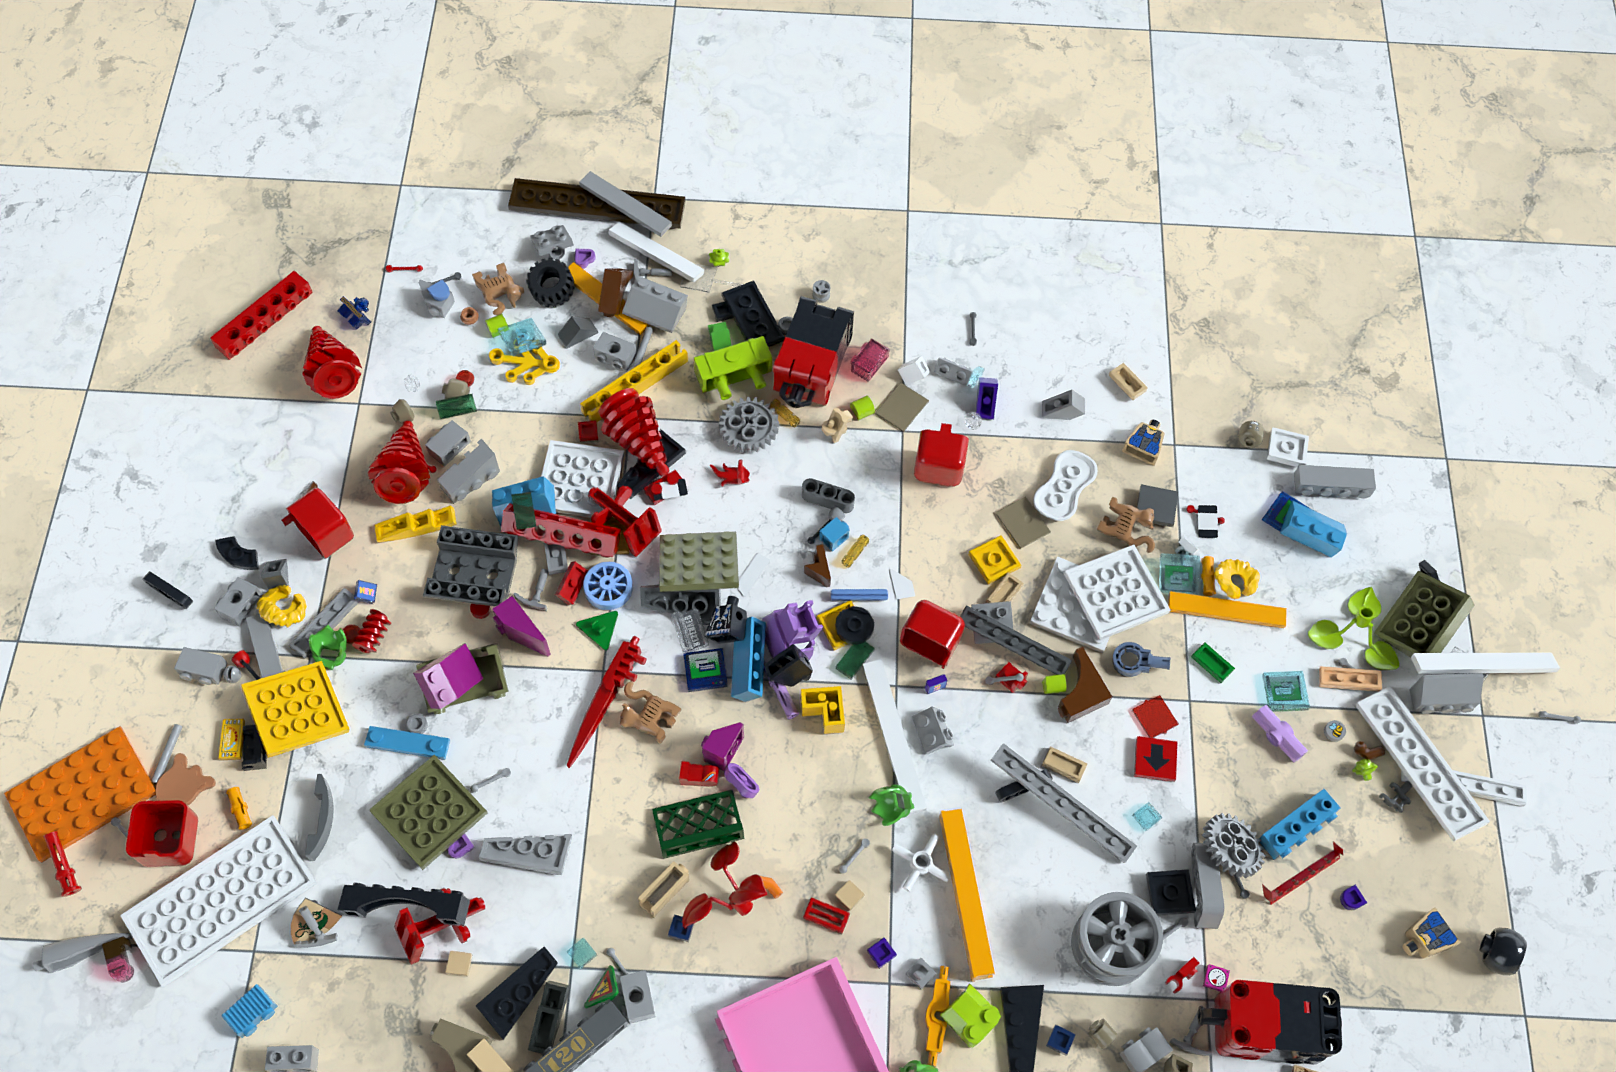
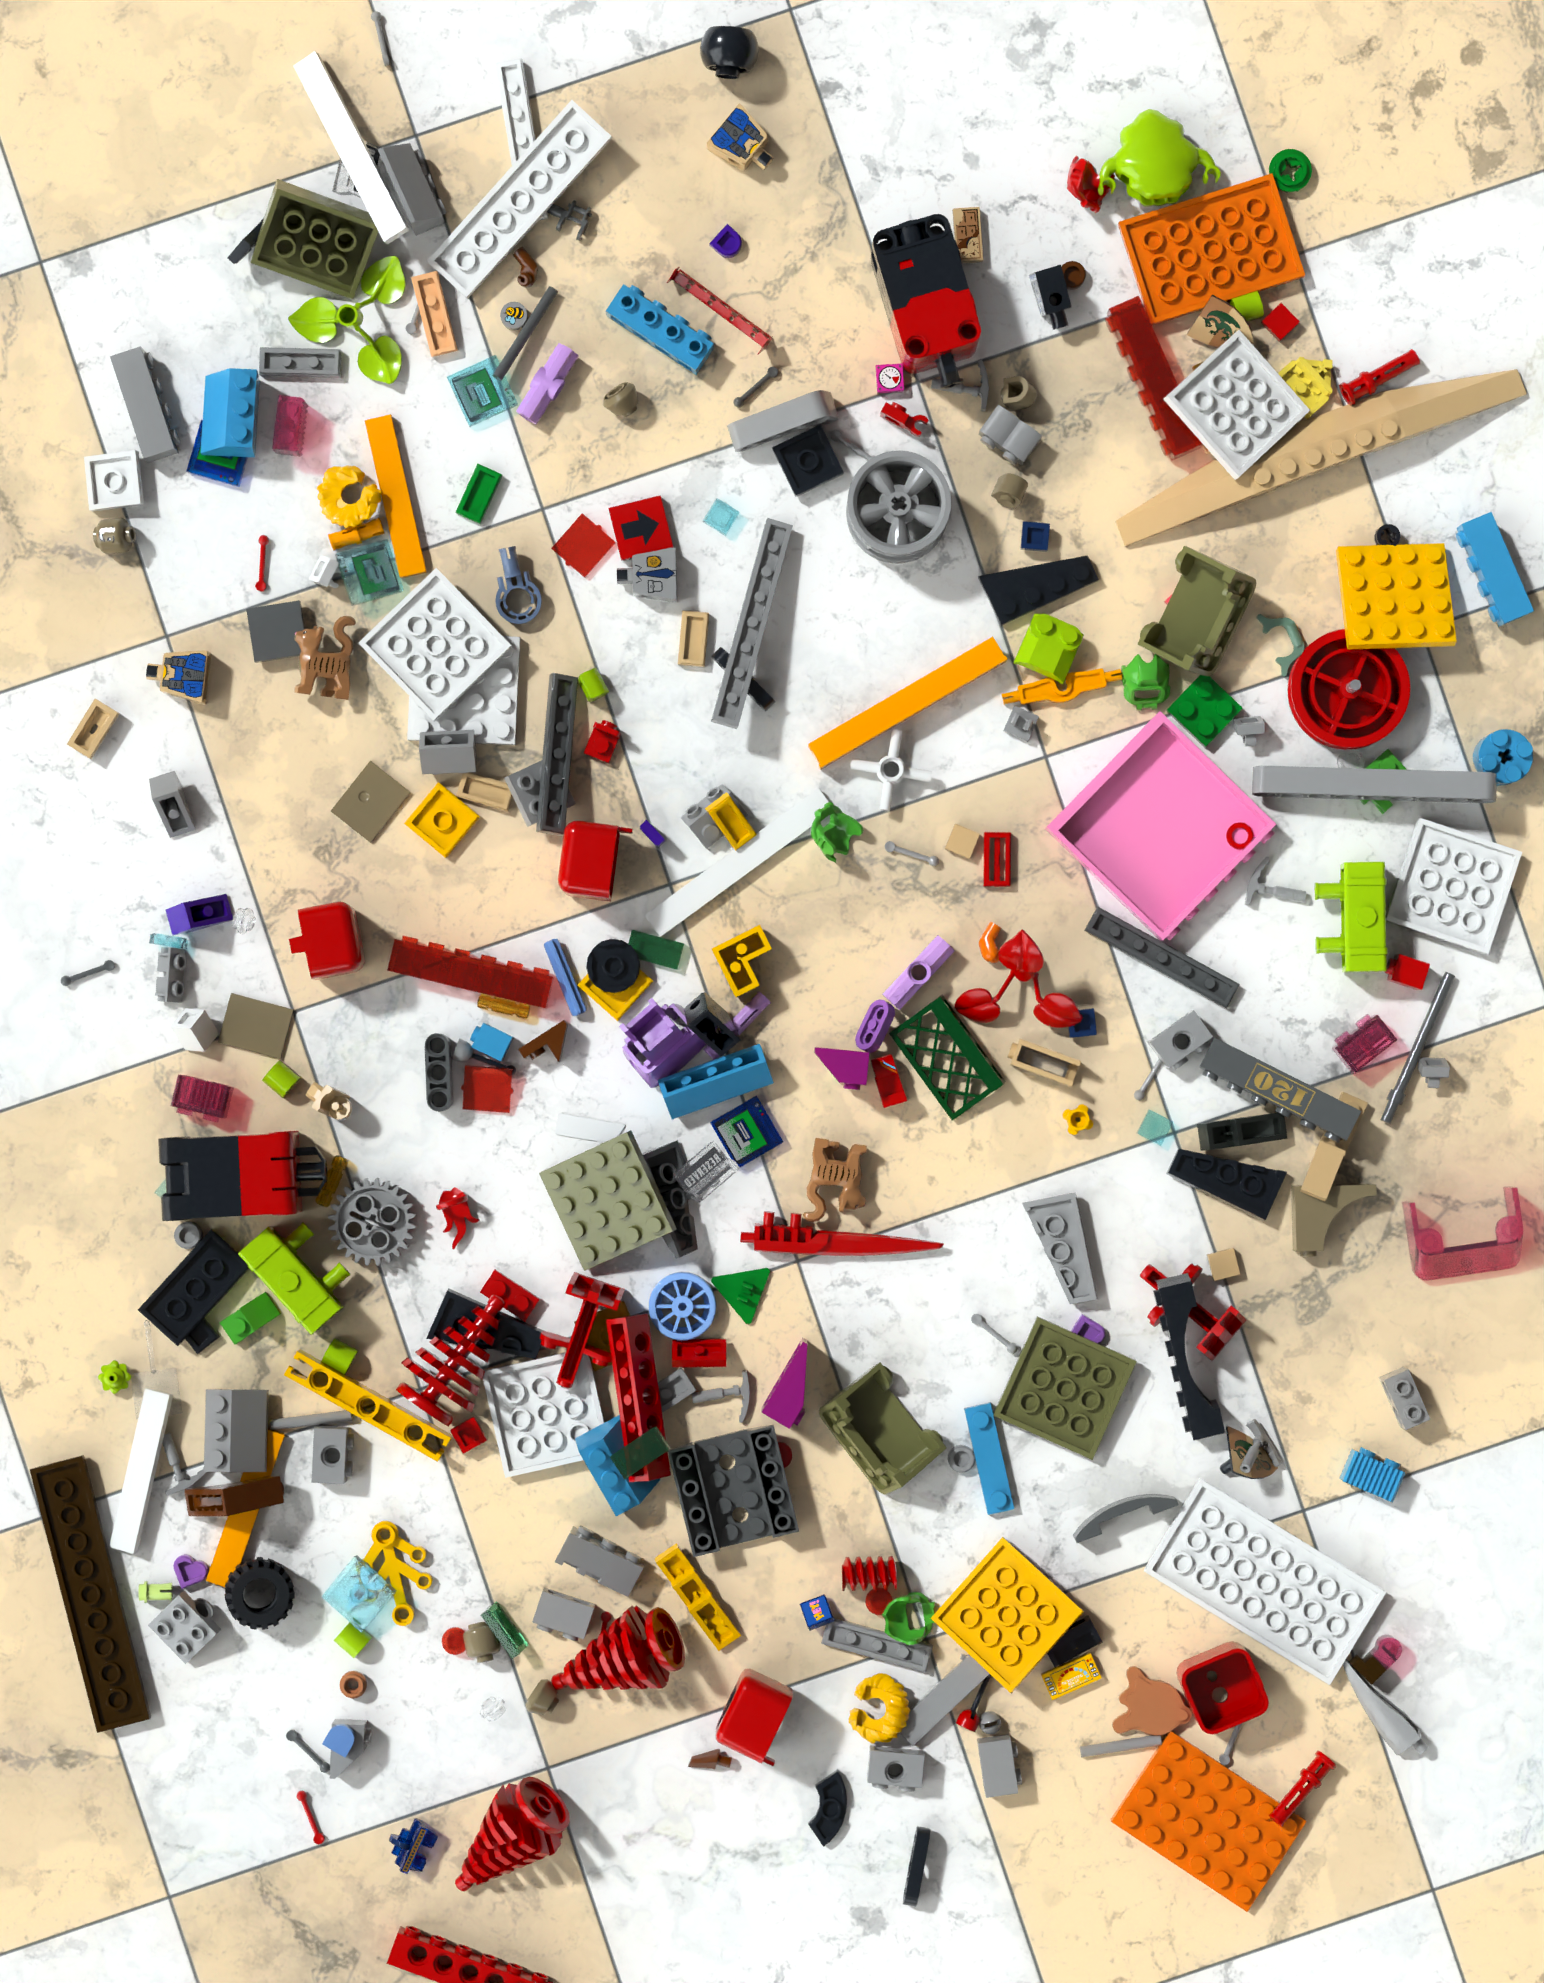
camera: 110 degrees left, 25 degrees up
light orange pin [226,787,252,830] -> none
dark grey slope [261,559,289,589] -> none
magenta slope [413,643,483,709] -> none
medium nougat animal [472,262,524,315] -> none
dark grey slope [558,316,598,349] -> none
light grey tile [579,171,672,237] -> none
piece [584,965,619,1009] -> none
sticker [652,479,688,500] -> none
black torso [705,596,747,644] -> none
light grey wheel [812,280,831,303] -> none
dark purple tile [867,937,897,969] -> none
white sticker [890,569,915,599] -> none
light grey hinge [985,673,1024,685] -> none
white plate [1033,450,1098,521] -> none
reddish brown arch [1058,646,1113,723] -> none
sticker [1198,505,1218,538] -> none
light grey gear [1202,813,1265,878] -> none
lime plant [1352,759,1378,781] -> none
none -> yellowish green pin [139,1581,173,1603]
none -> light grey tile [259,347,342,378]
none -> clear pink brick [272,395,309,457]
none -> lime brick [321,1338,359,1375]
none -> clear red brick [387,936,554,1009]
none -> light grey brick [419,730,477,775]
none -> clear red piece [461,1065,514,1113]
none -> dark grey bar [492,286,558,381]
none -> dark tan cone [603,382,638,417]
none -> light grey torso [617,548,677,602]
none -> yellow tile [705,792,757,851]
none -> lavender piece [882,935,955,1010]
none -> yellow plate [1062,1104,1093,1135]
none -> dark grey tile [1084,907,1240,1008]

